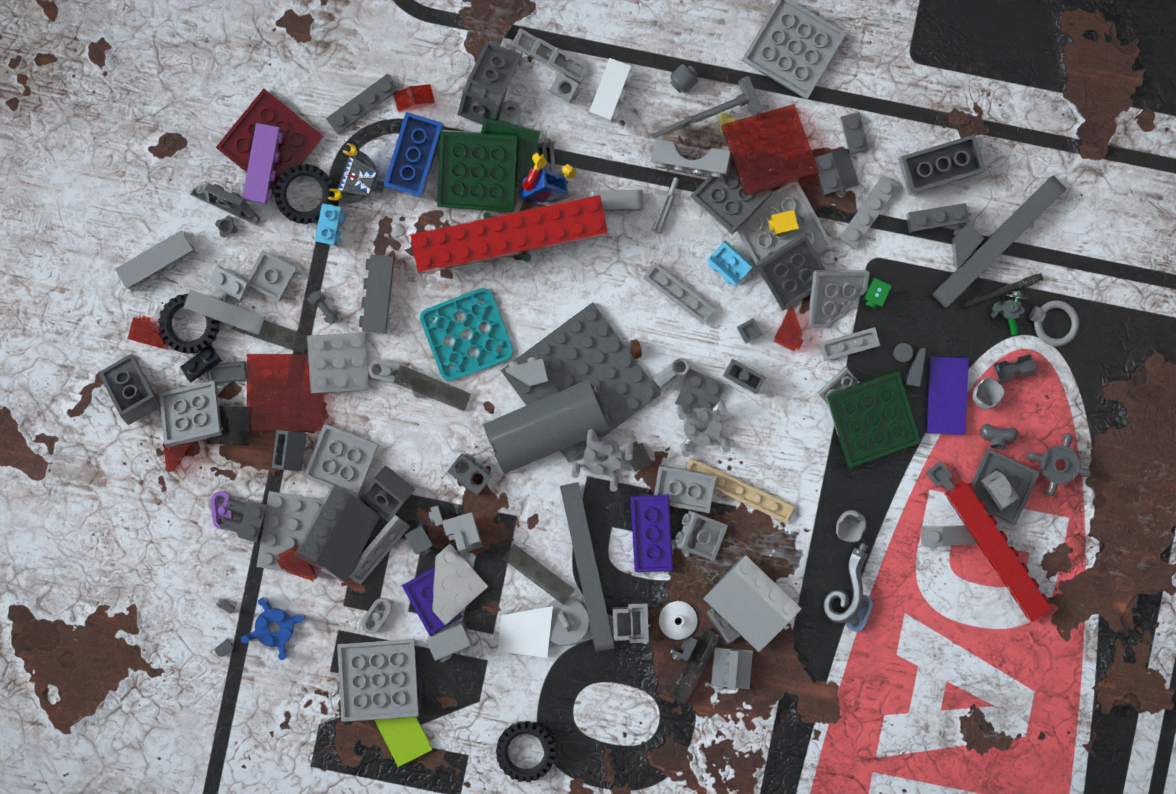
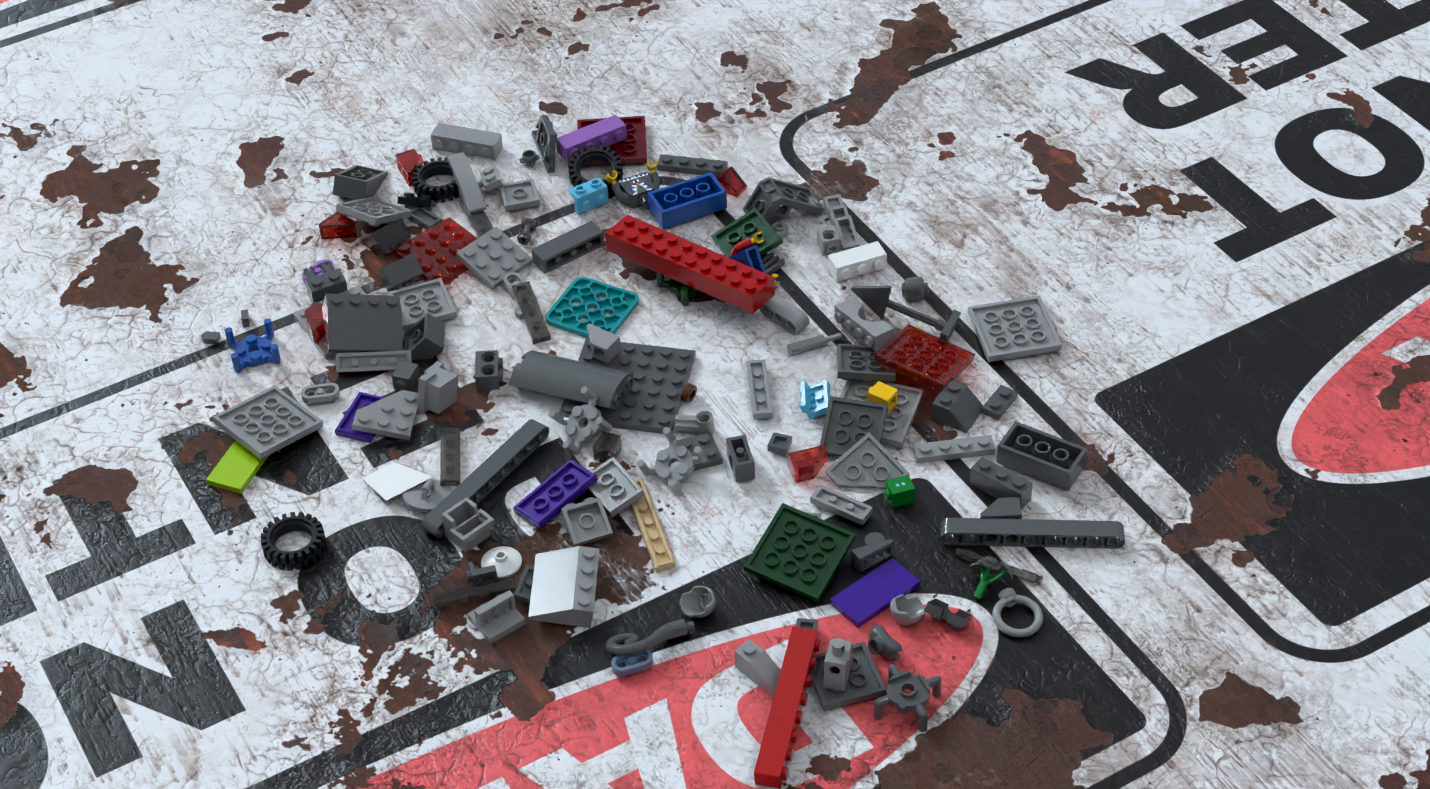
camera: 50 degrees right, 45 degrees down
light grey brick [426,621,472,662] -> none
dark green plate [437,130,518,212] -> none

